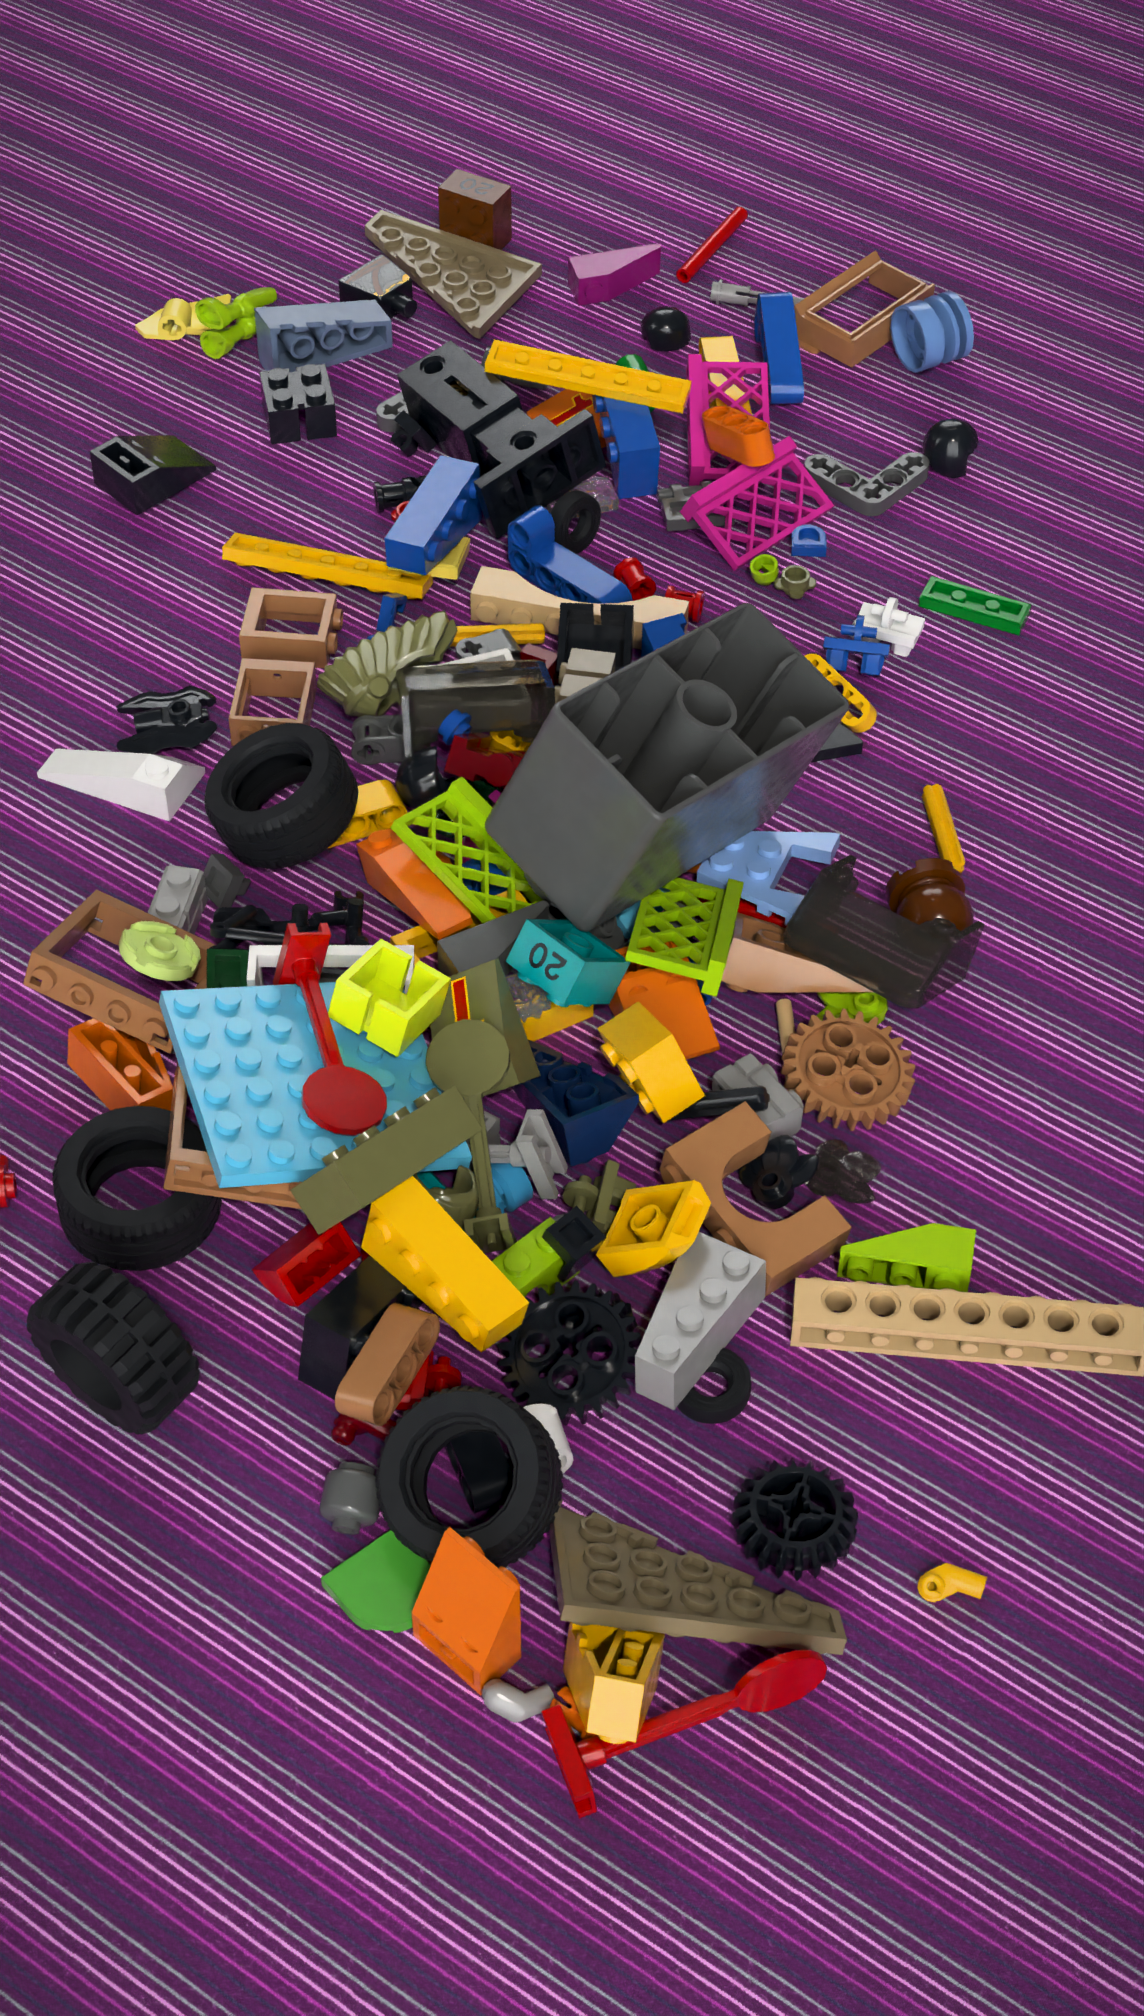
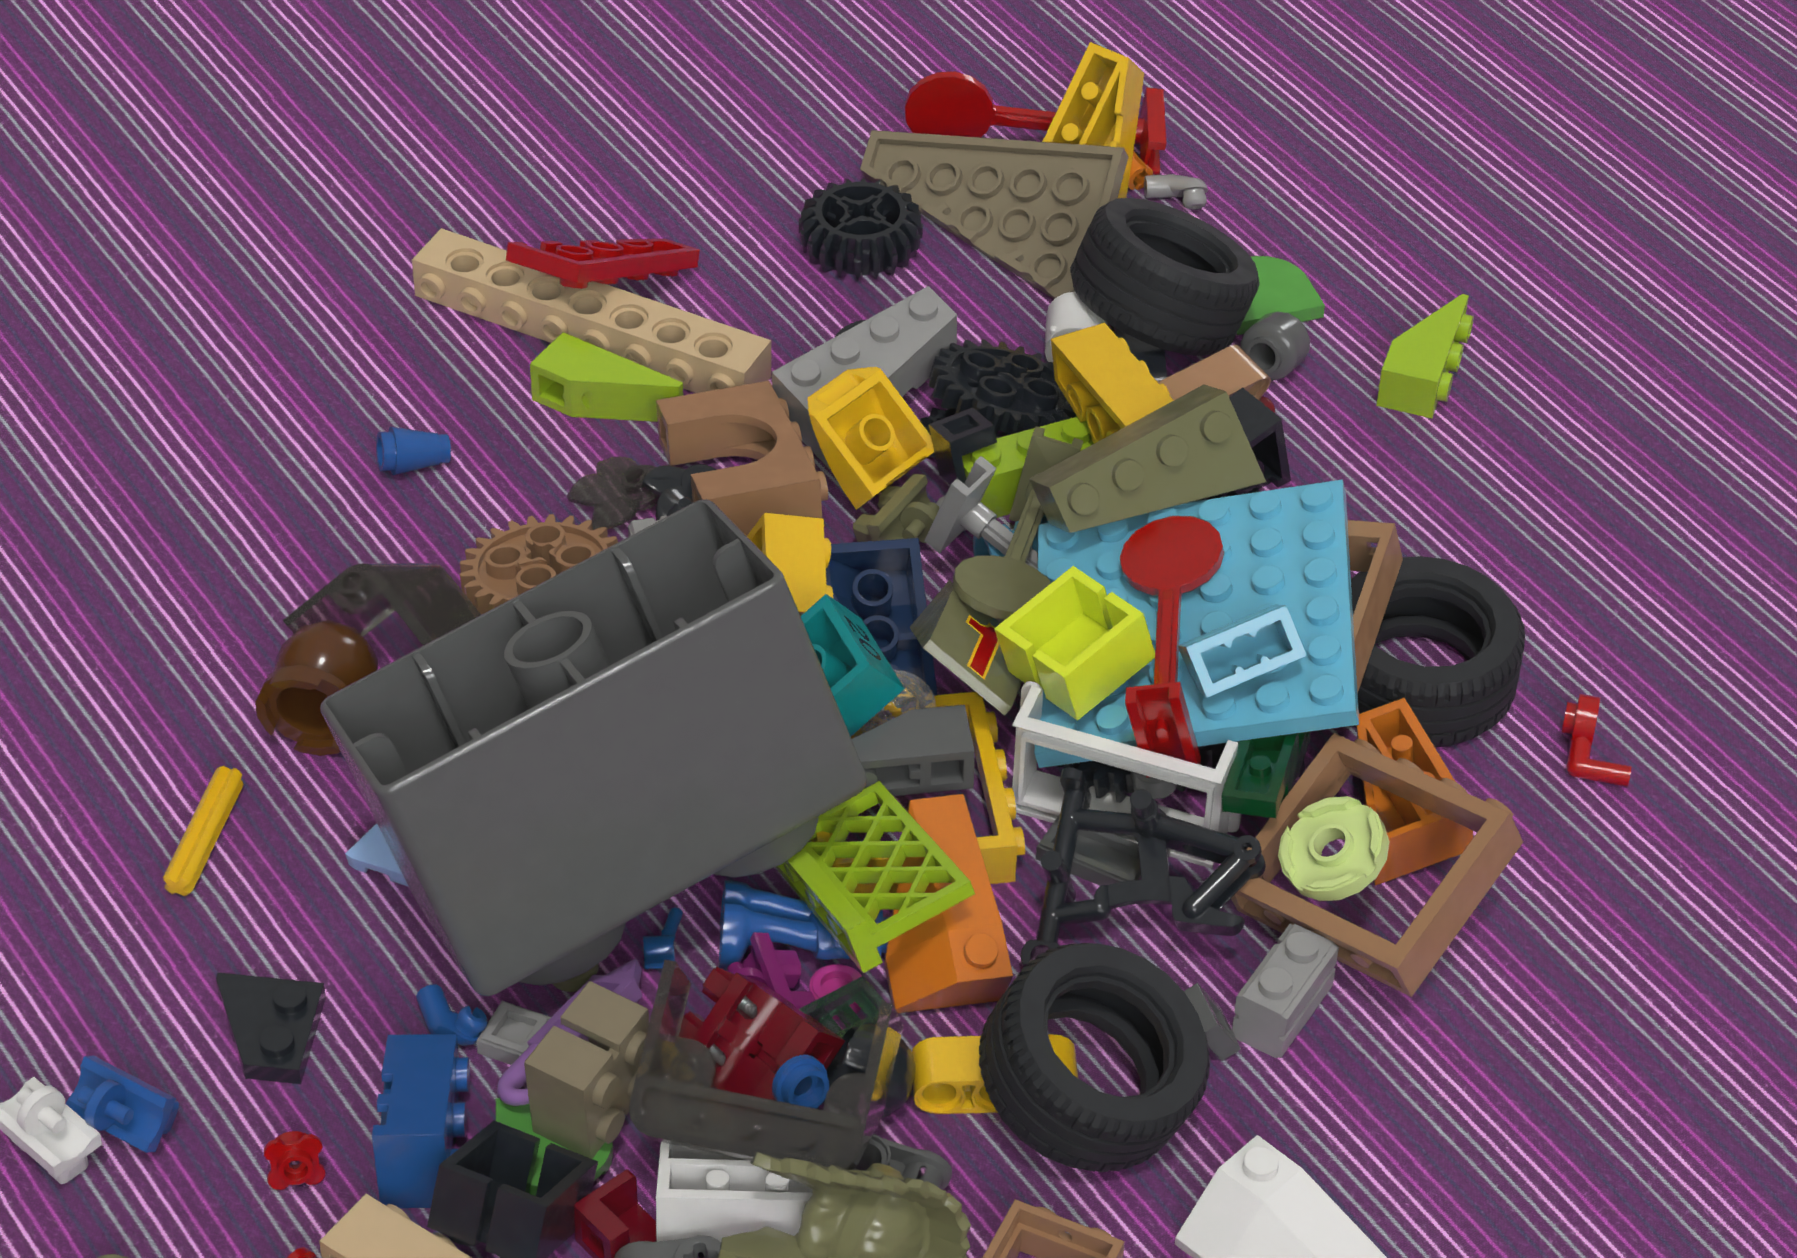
camera: 160 degrees left, 5 degrees down
black tyre [26,1261,200,1434] -> none
orange slope [412,1527,521,1696] -> none
yellow beam [805,654,877,733] -> none
yellow arm [918,1563,988,1602] -> none
none -> blue cone [376,427,451,475]
none -> red wing [506,239,700,289]
none -> medium azure brick [1177,604,1307,698]
none -> lime slope [1376,294,1474,418]

